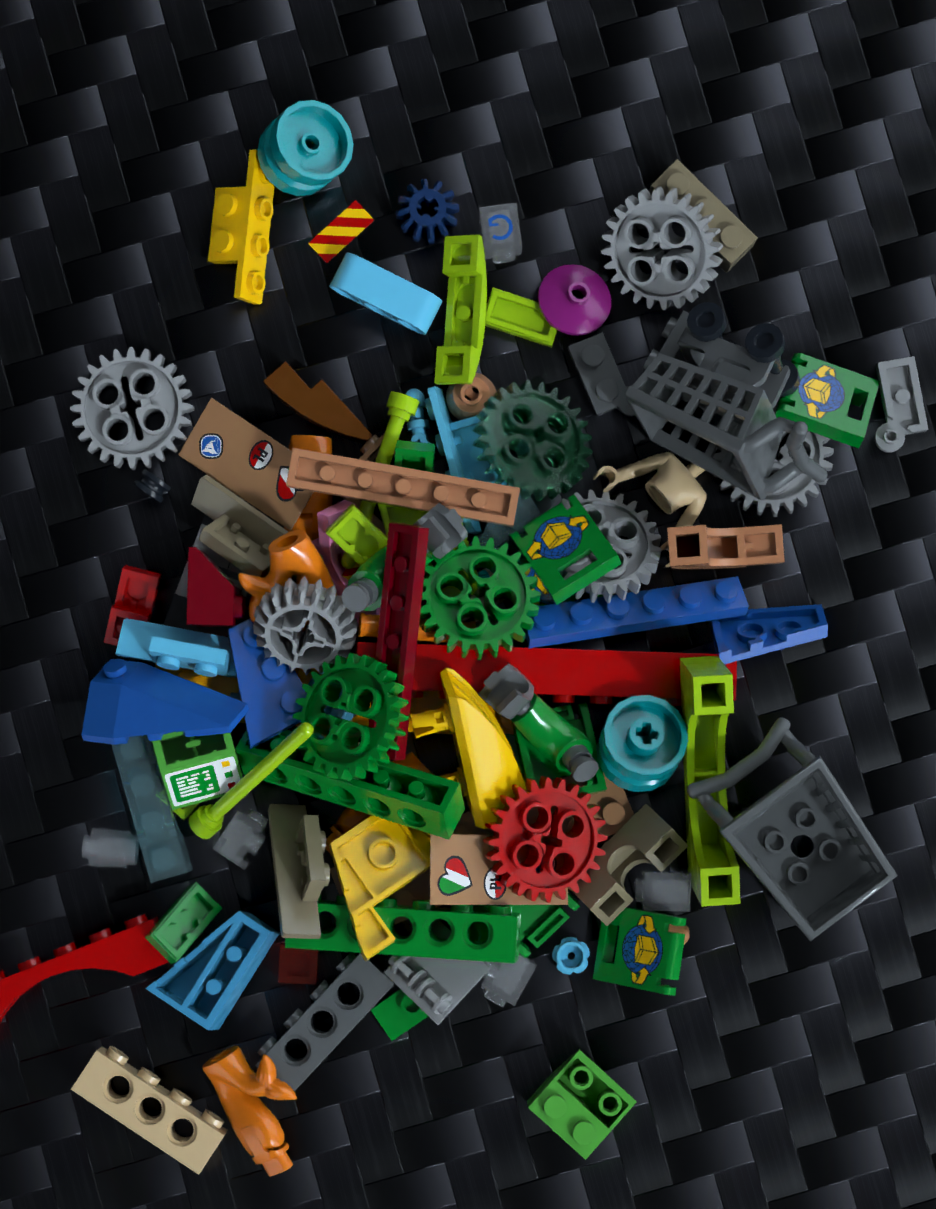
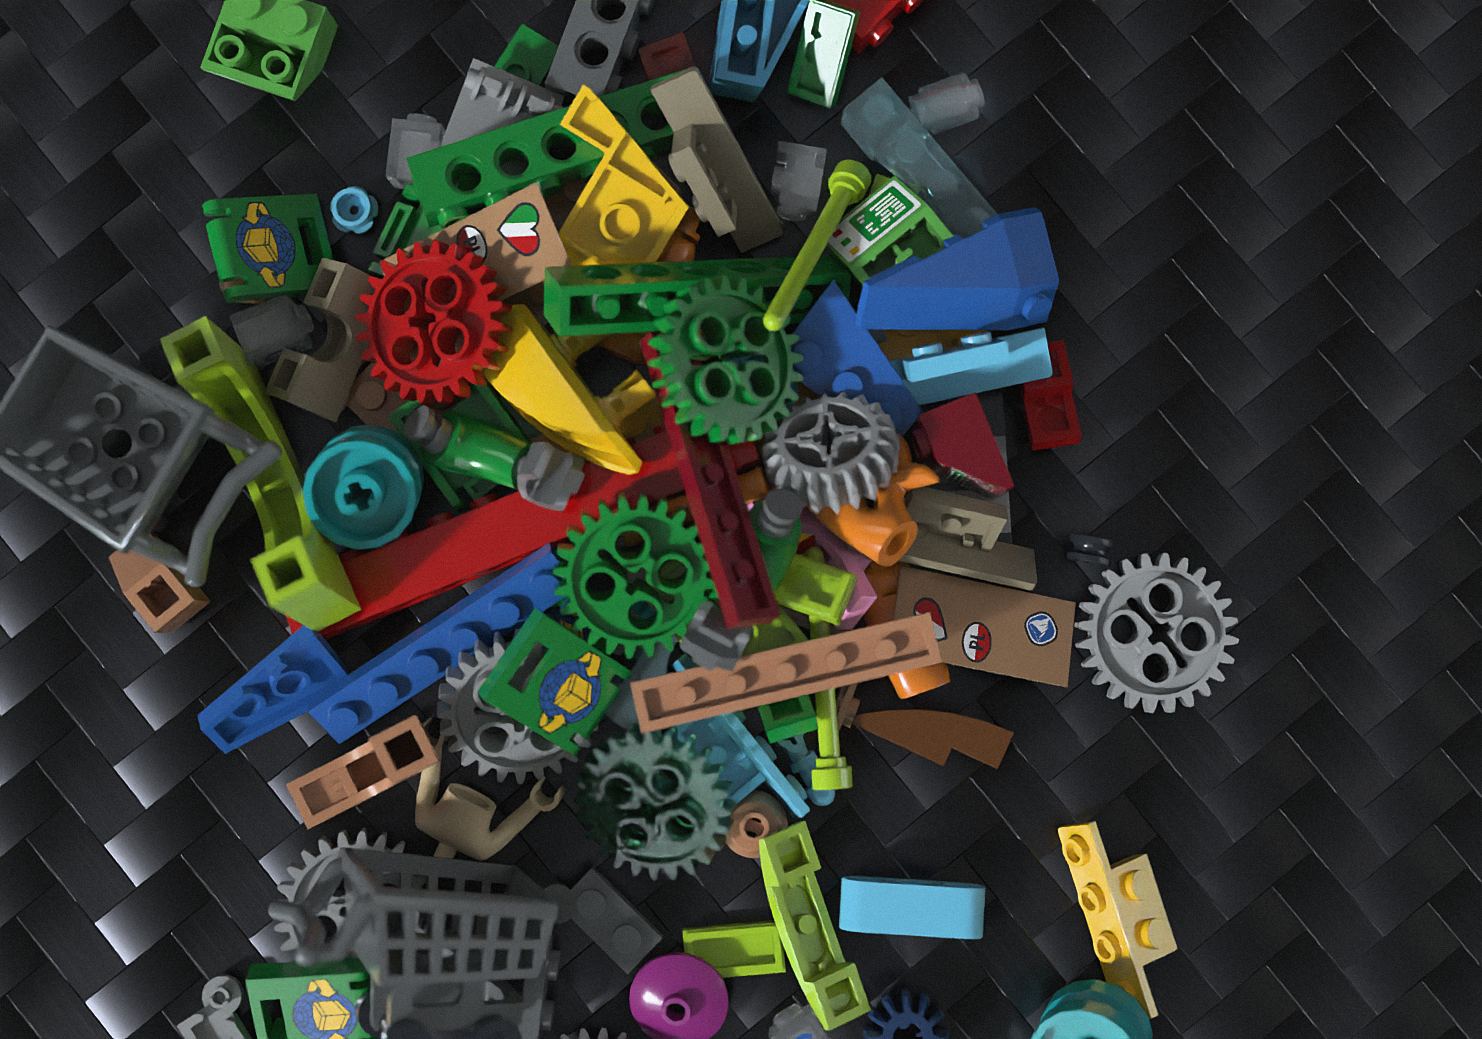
camera: 160 degrees right, 0 degrees up
sticker [308,200,374,263] -> none
none -> nougat slope [109,530,211,633]

